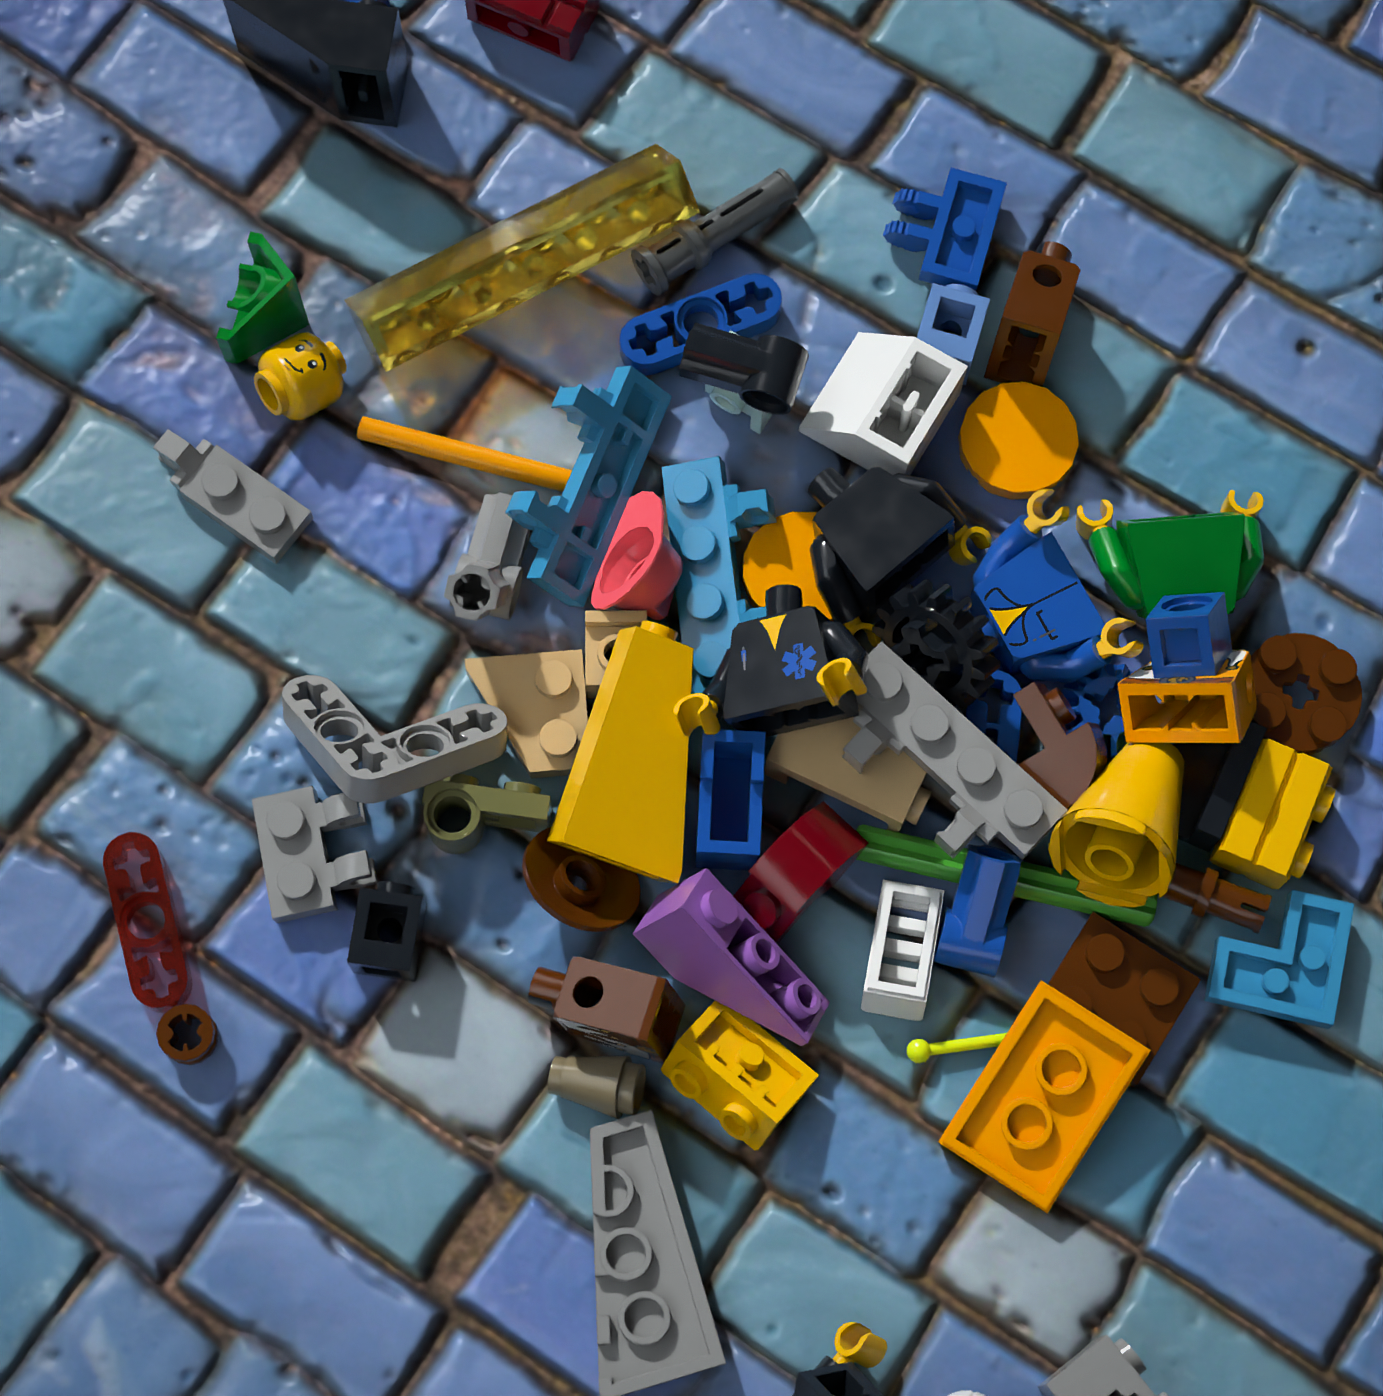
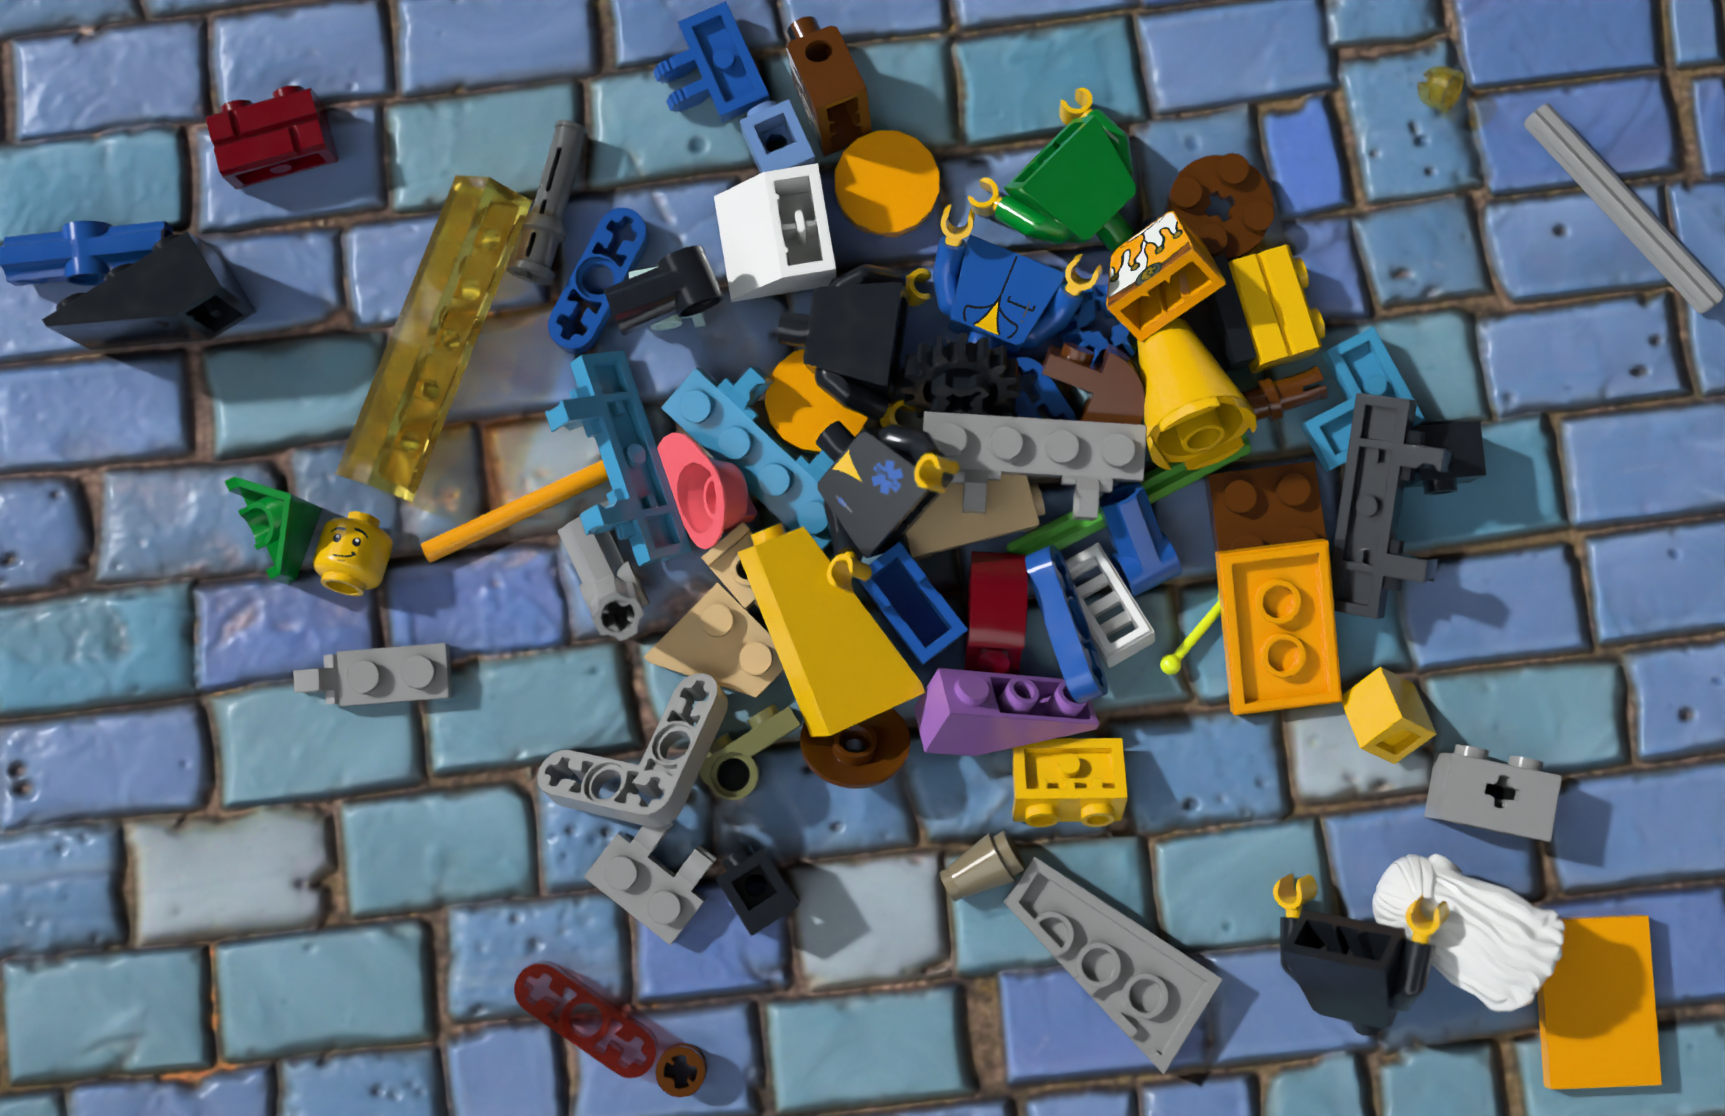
camera: 40 degrees left, 10 degrees up
reddish brown torso [528,956,686,1064] -> none
blue brick [1145,592,1232,678] -> none
none -> blue beam [1025,545,1108,704]
none -> black hinge [1331,393,1455,619]
none -> yellow panel [1341,666,1436,764]
none -> black brick [1405,421,1486,495]

